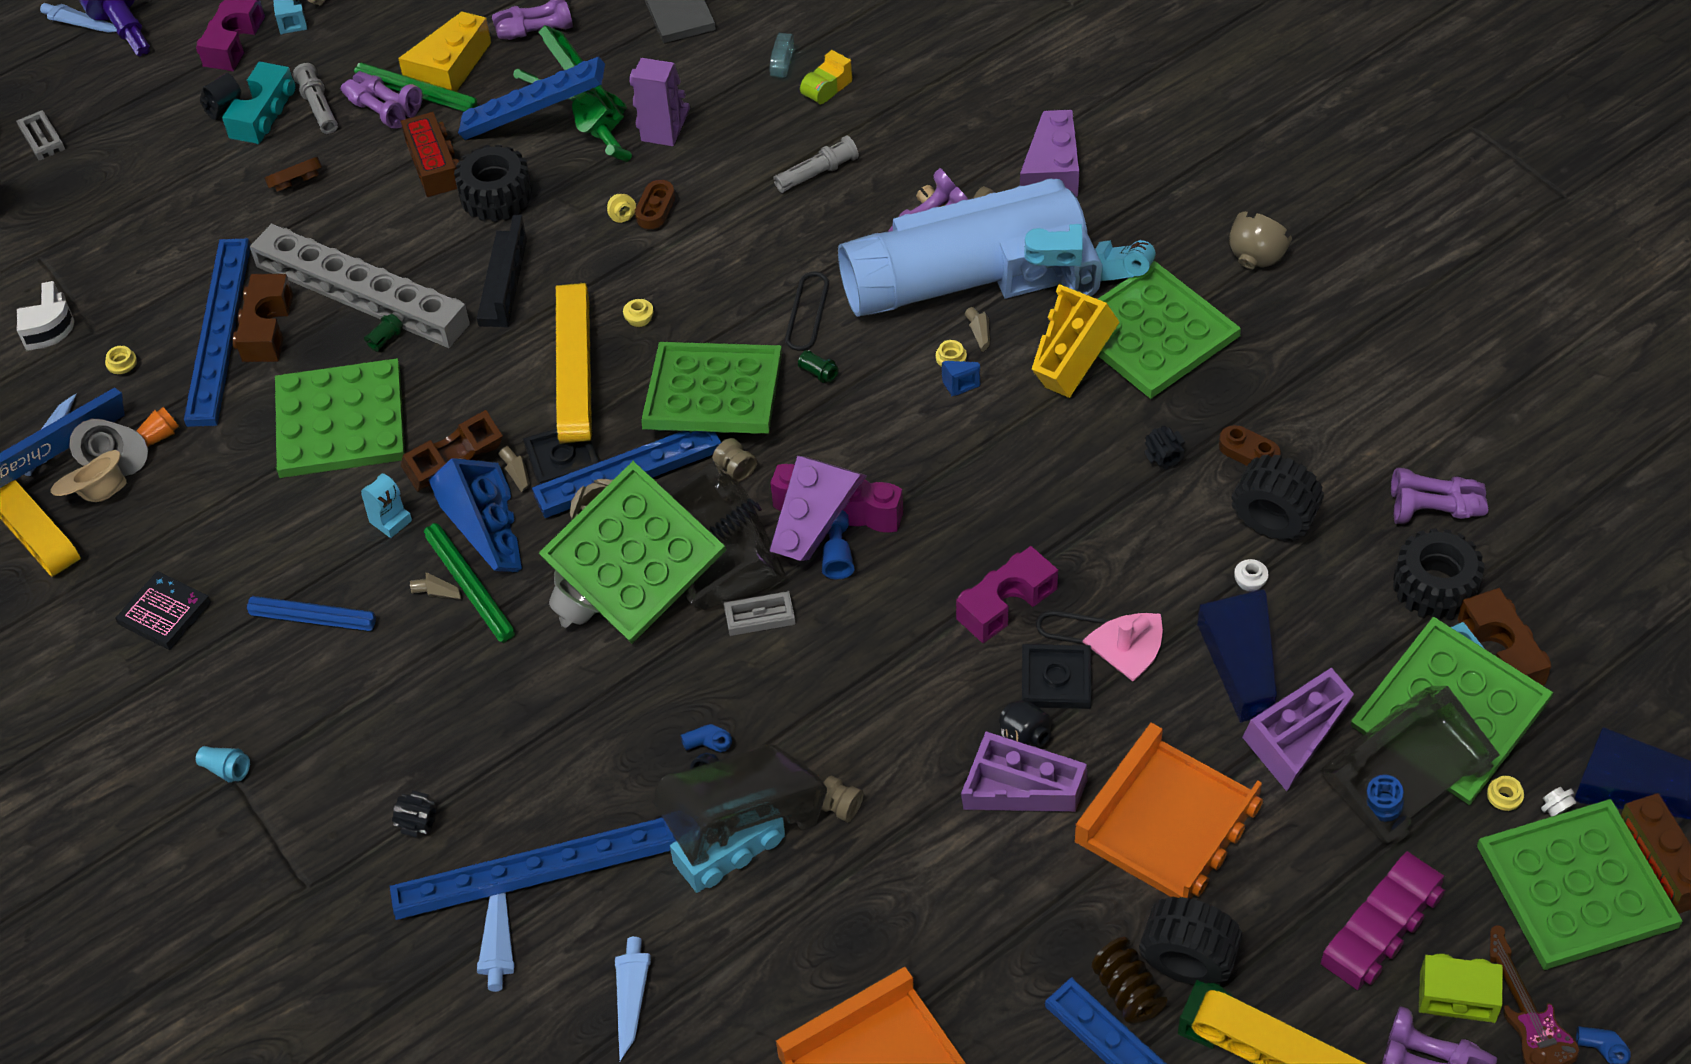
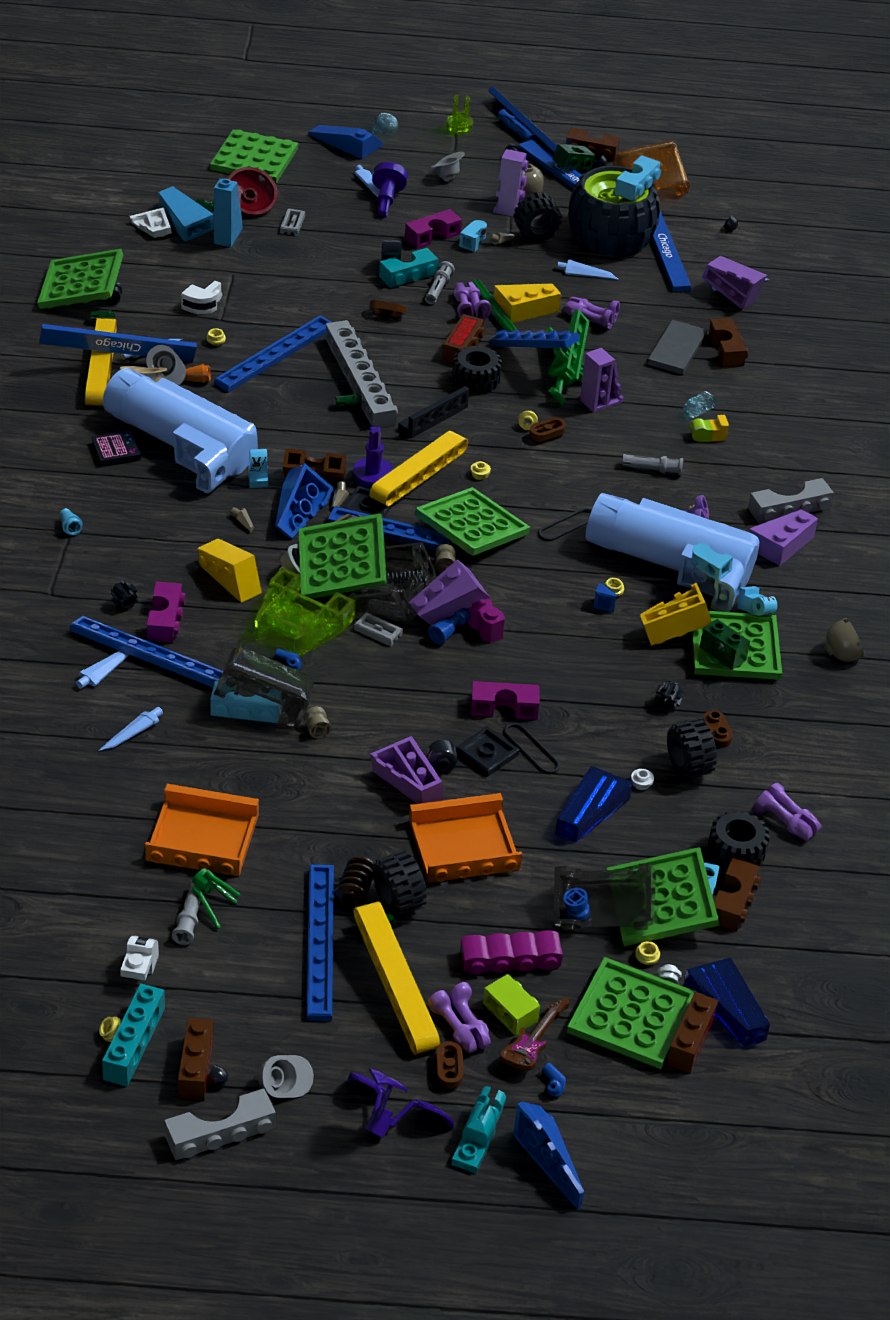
camera: 35 degrees right, 10 degrees down
reddish brown arch [233,274,293,362] -> none
blue axle [247,596,376,631] -> none
bright green plate [275,358,405,478] -> none
green axle [424,523,515,643] -> none
dark green pin [798,350,839,383] -> none
dark tan bar [965,307,990,352] -> none
bright pink shield [1083,613,1163,682] -> none
medium lavender wedge [1242,668,1354,791] -> none
none -> light blue piece [103,368,258,493]
none -> magenta arch [147,582,186,643]
none -> yellow wedge [197,539,262,603]
none -> clear neon green wedge [255,567,355,657]
none -> dark purple piece [353,426,393,489]
none -> dark green brick [700,619,750,670]
none -> light grey arch [748,478,834,523]

